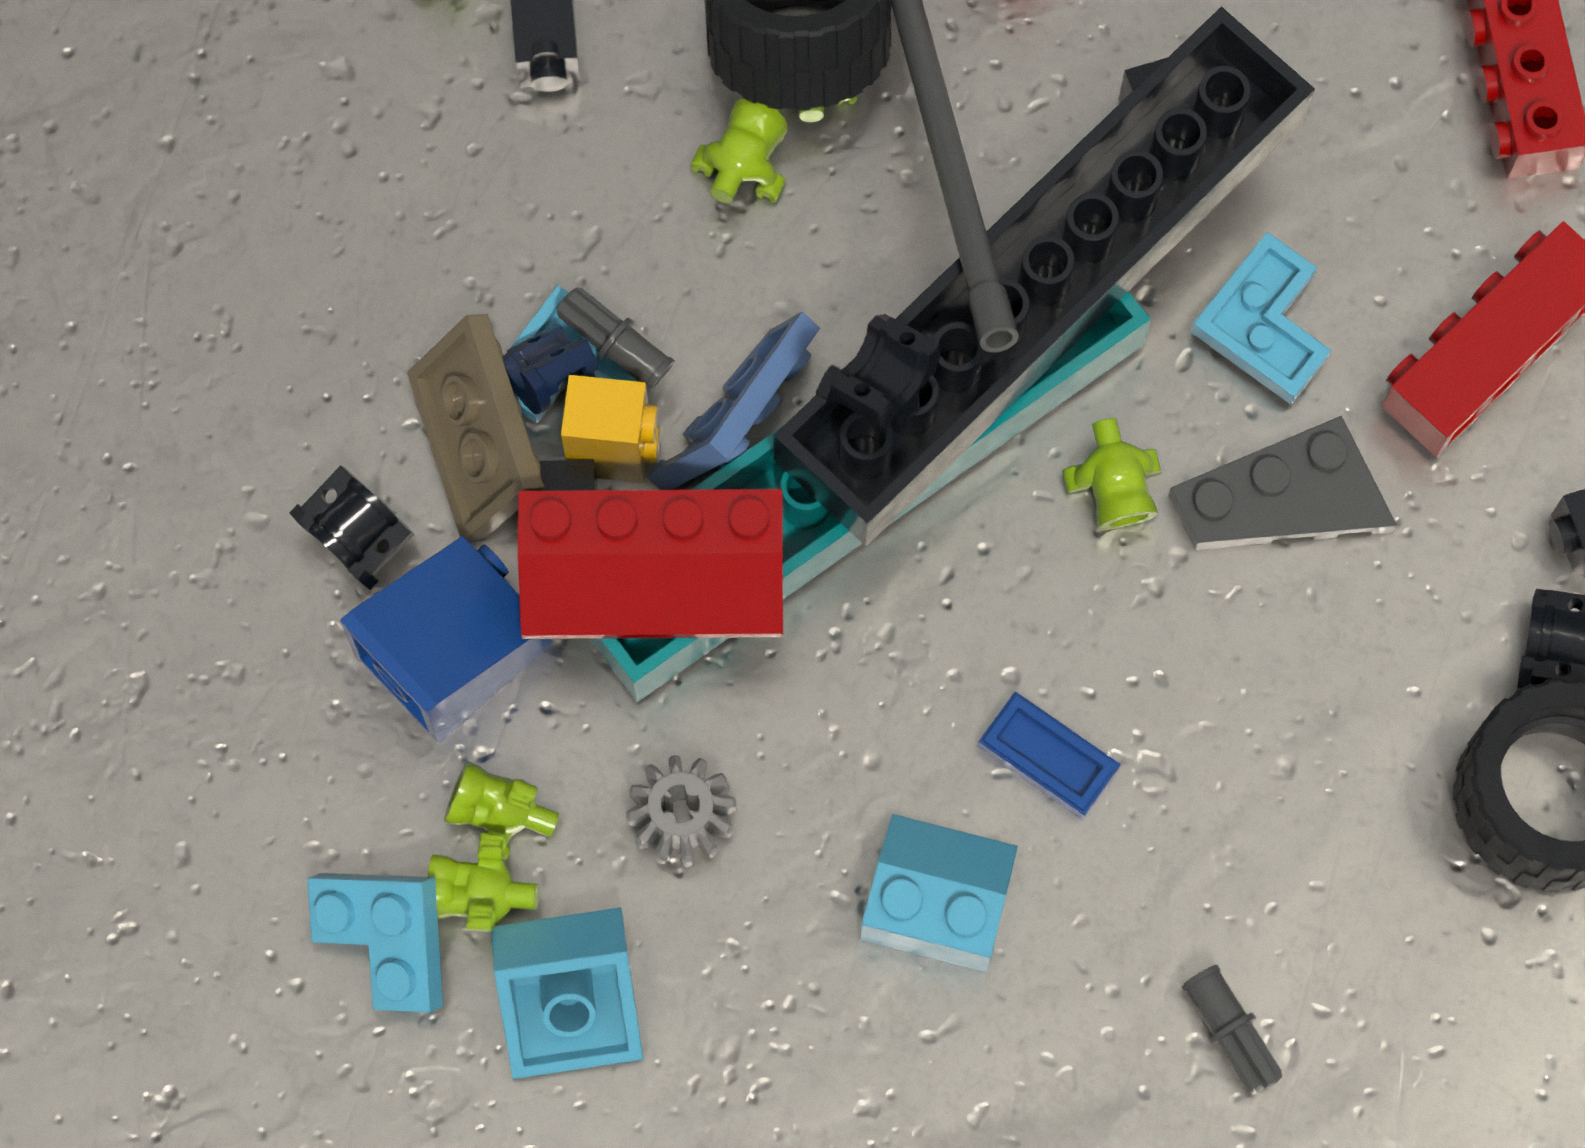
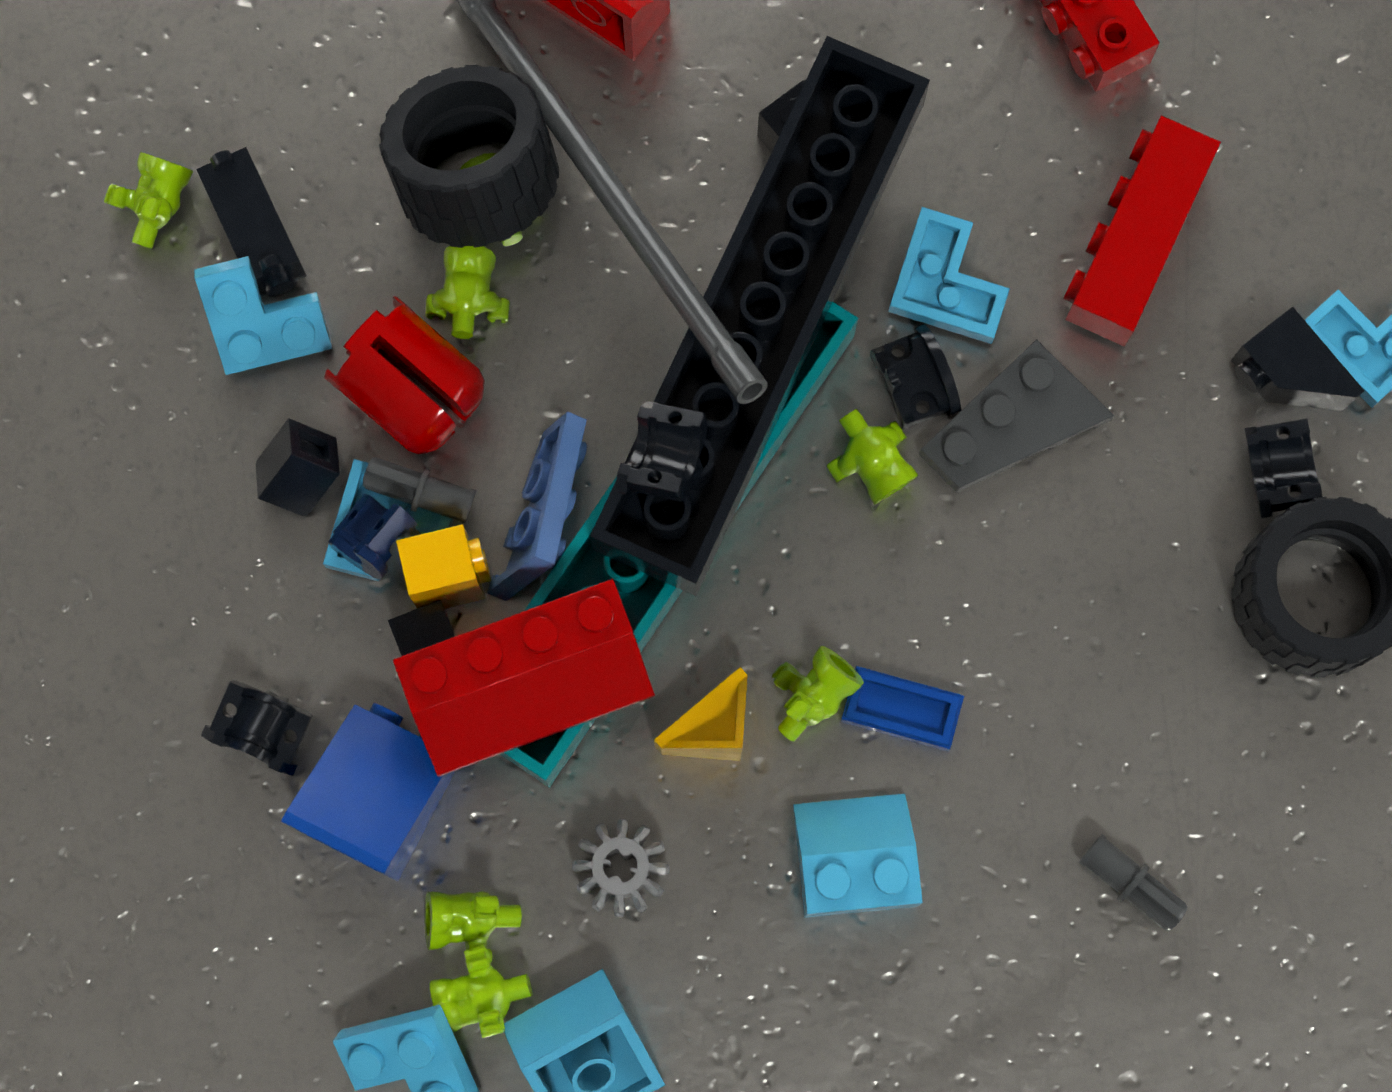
camera: 20 degrees left, 5 degrees up
dark tan plate [407,314,545,542] -> none
none -> medium azure plate [194,256,332,375]
none -> black panel [256,418,340,516]
none -> red cylinder [324,296,485,454]
none -> yellow slope [654,667,748,761]
none -> lime piece [771,646,864,742]
none -> black piece [870,324,962,430]

